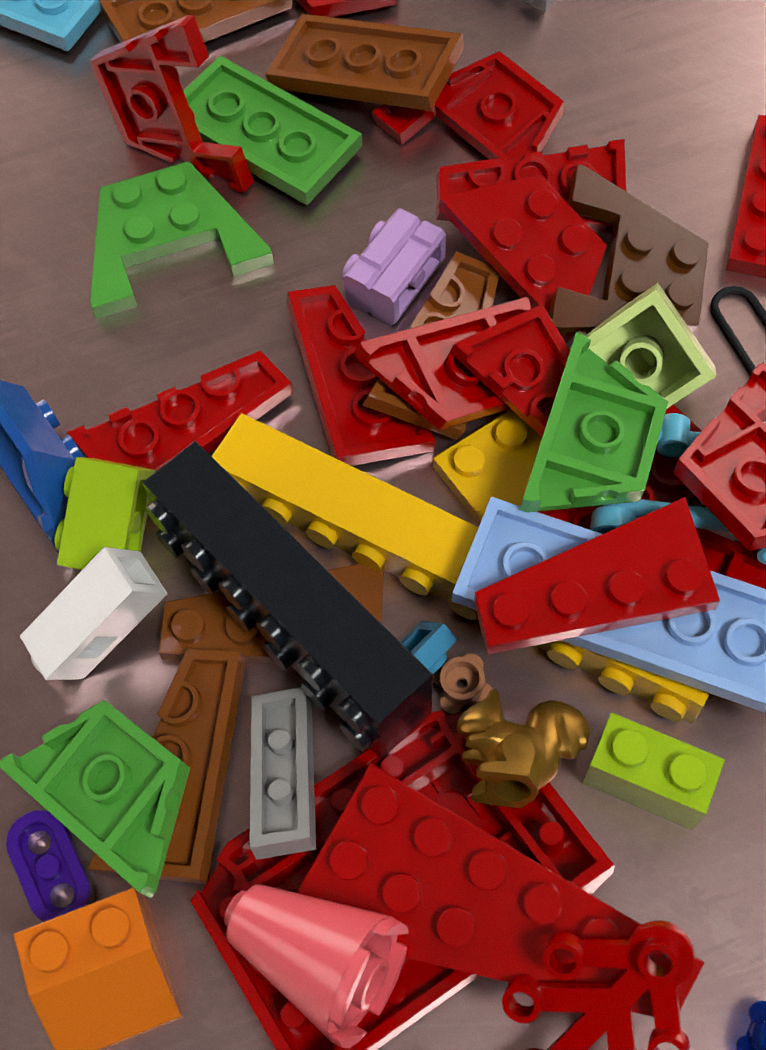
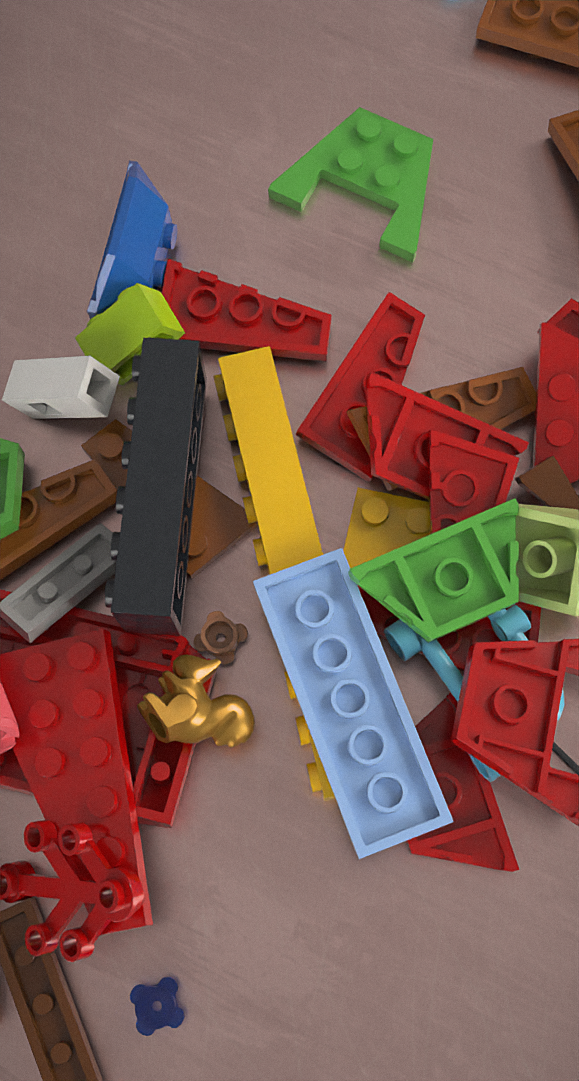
camera: 50 degrees right, 10 degrees up
red wing [89,15,254,193] -> none
bright green plate [184,55,363,205] -> none
lavender brick [342,208,446,326] -> none
dark azure plate [400,621,458,674] -> none
red wing [474,497,720,655] -> none
lime brick [582,712,725,830] -> none

